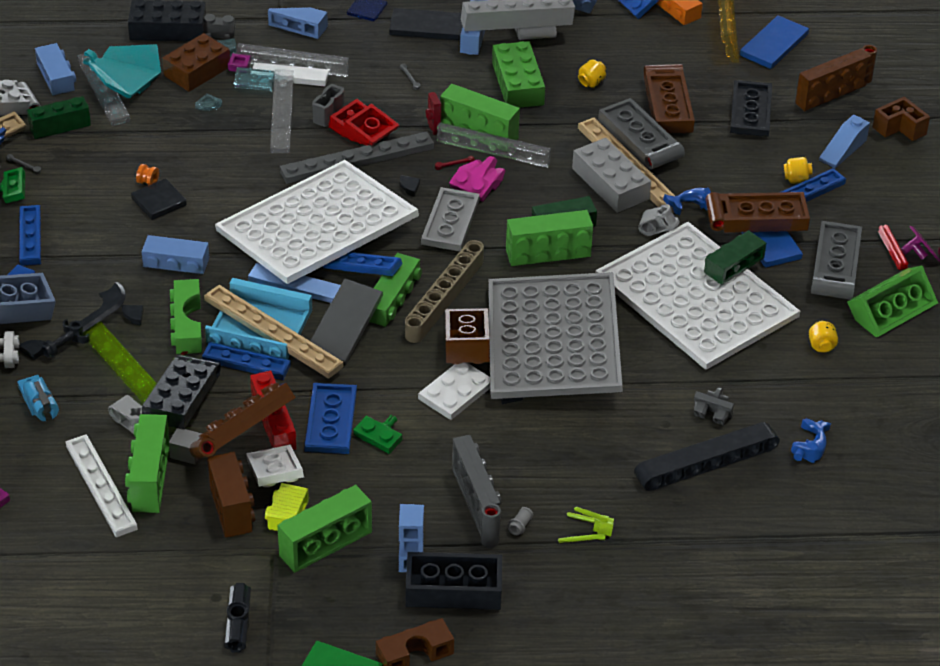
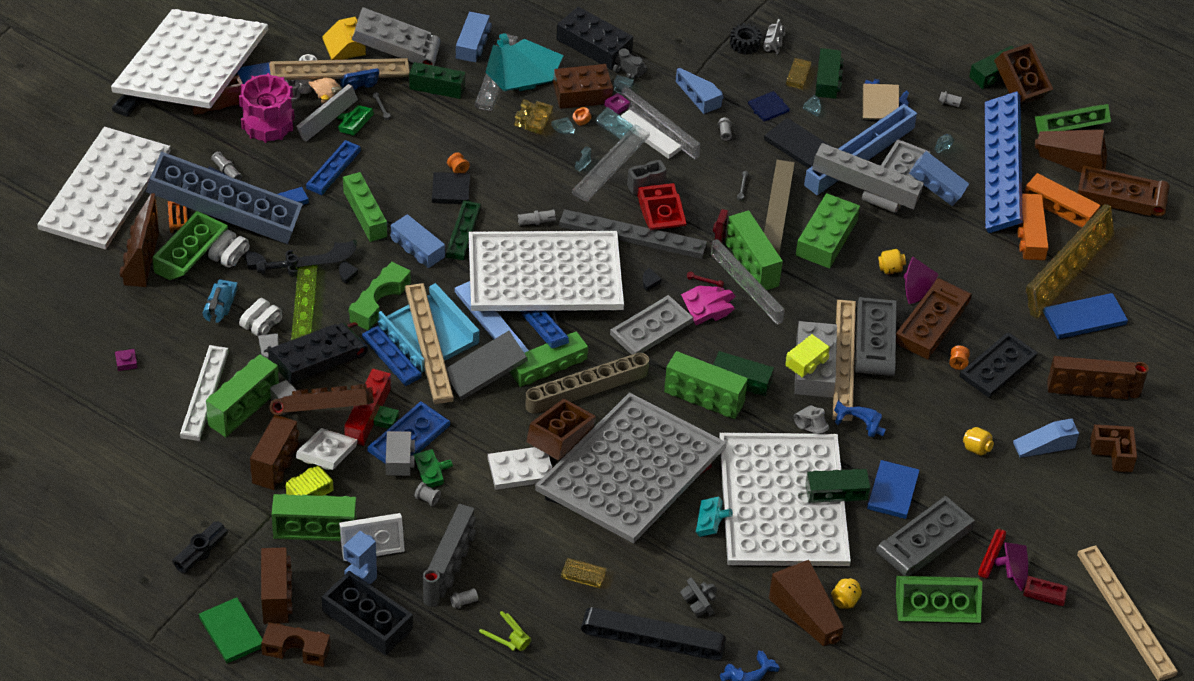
camera: 35 degrees right, 5 degrees up
reddish brown hinge [705,192,810,233] -> none
blue tile [782,168,846,202] -> none
none -> white brick [239,298,282,336]
none -> reddish brown brick [261,547,293,624]
none -> white plate [339,513,405,561]
none -> bright green brick [343,172,387,242]
none -> green plate [374,406,399,429]
none -> light grey brick [386,431,415,476]
none -> light grey bush [414,482,441,507]
none -> dark green tile [446,200,481,260]
none -> clear yellow plate [514,99,553,134]
none -> light grey pin [518,209,556,226]
none -> clear yellow tile [561,558,607,588]
none -> orange tile [573,107,591,125]
none -> clear light blue tile [575,146,591,171]
none -> teal plate [696,497,733,537]
none -> light grey pin [718,117,732,141]
none -> dark tan beam [764,159,795,255]
none -> reddish brown slope [769,559,844,646]
none -> neon yellow brick [785,334,830,377]
none -> magenta shield [904,257,938,304]
none -> orange wheel [949,346,970,370]

